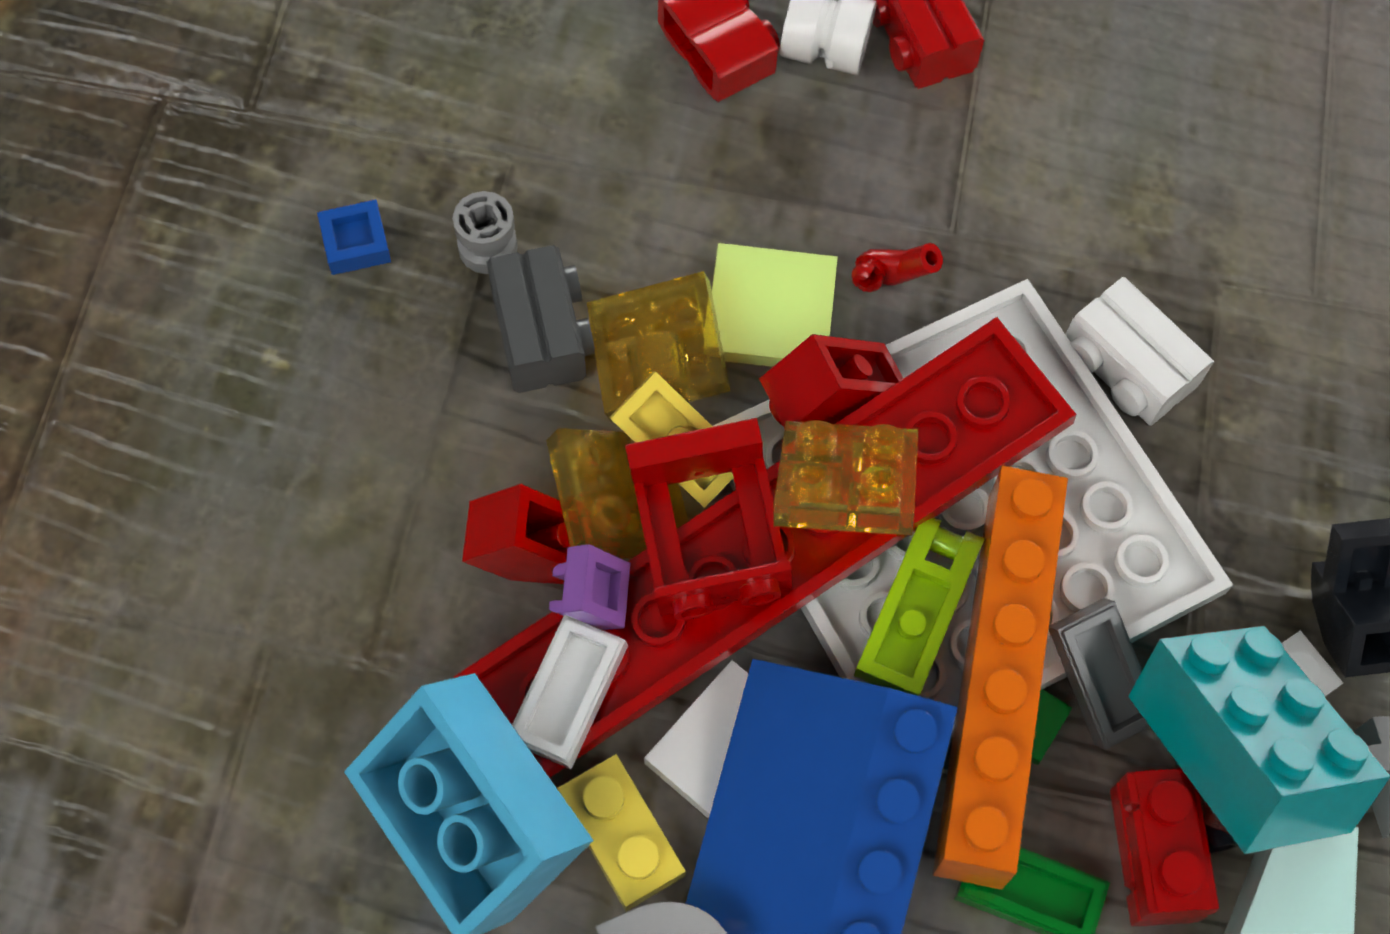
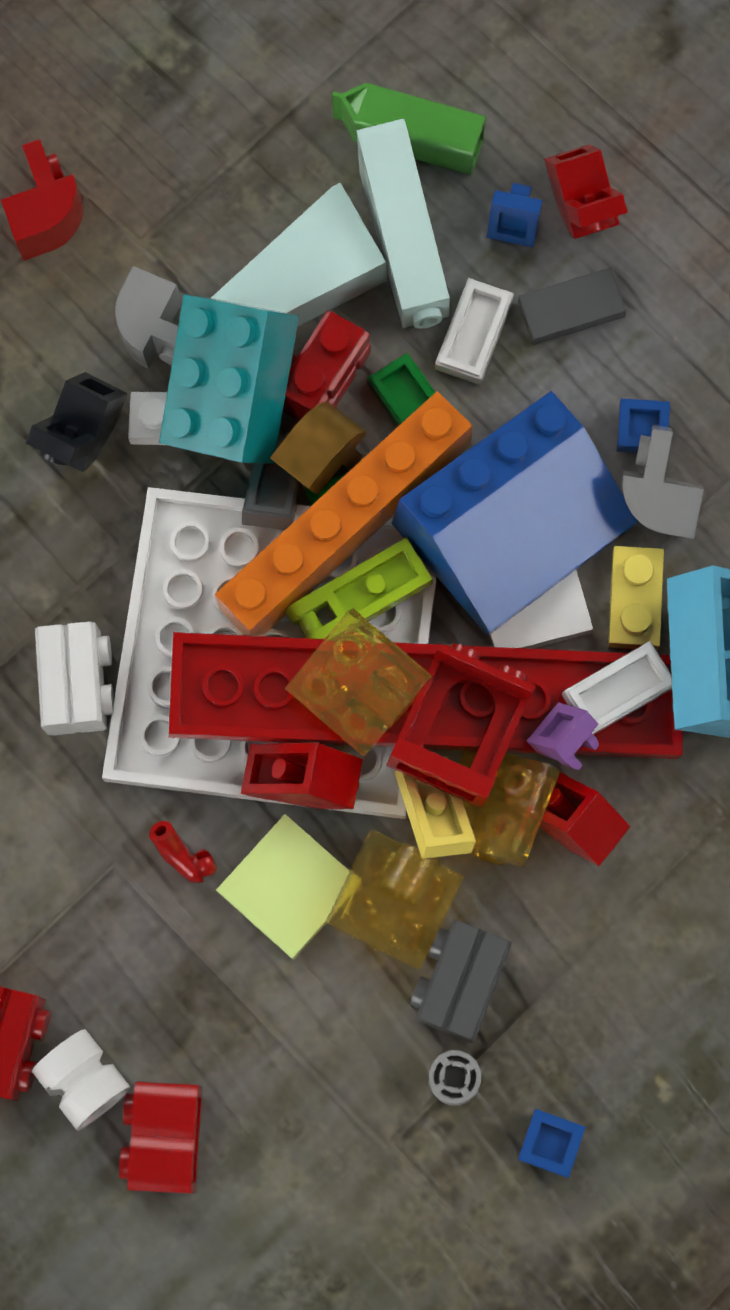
camera: 135 degrees left, 10 degrees up
none -> pearl gold brick [270,402,368,495]

